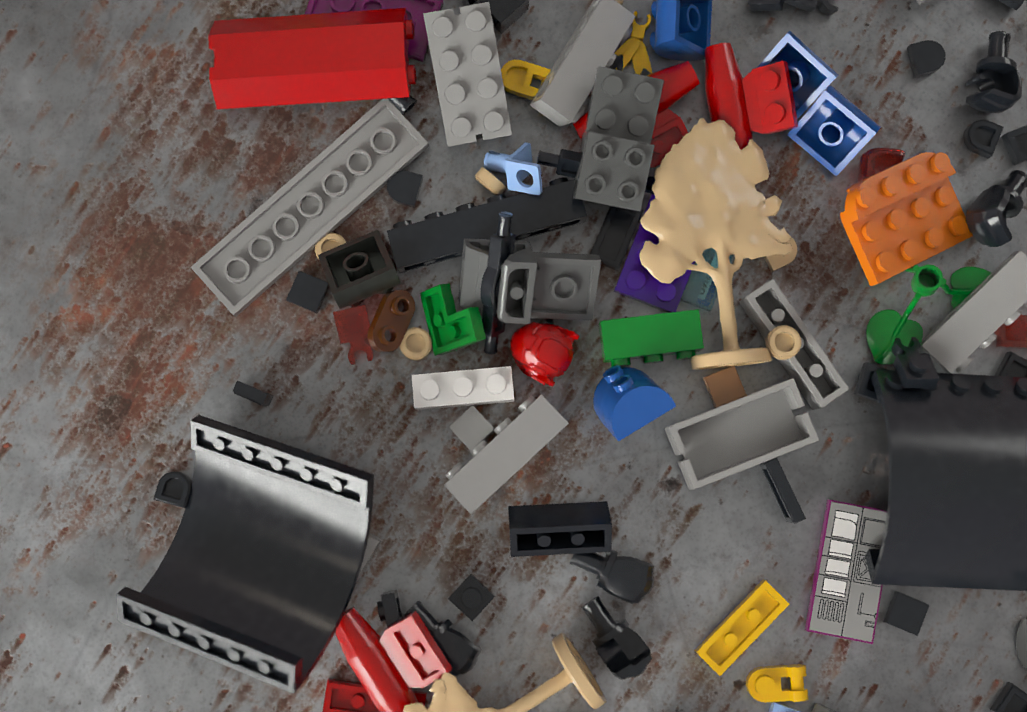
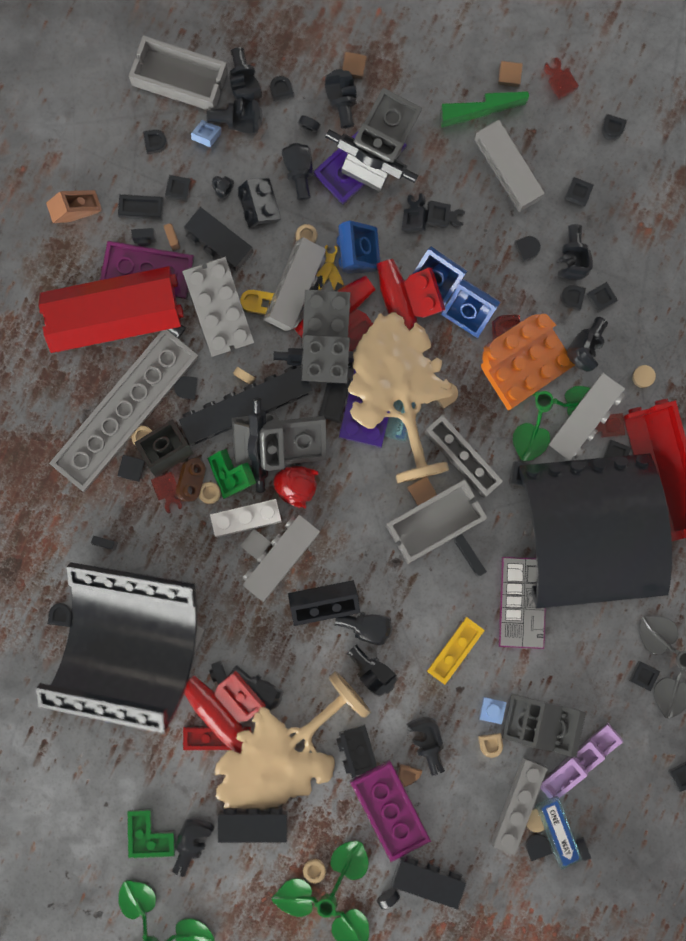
camera: 15 degrees left, 0 degrees up
black plate [448,574,495,622] -> none
light blue bracket [484,142,543,195] -> none
blue brick [593,365,676,442] -> none
green brick [598,309,704,367] -> none
yellow plate [745,664,809,702] -> none
tan tile [765,325,801,360] -> none
black tile [883,591,930,636] -> none
black plate [891,337,940,388] -> none

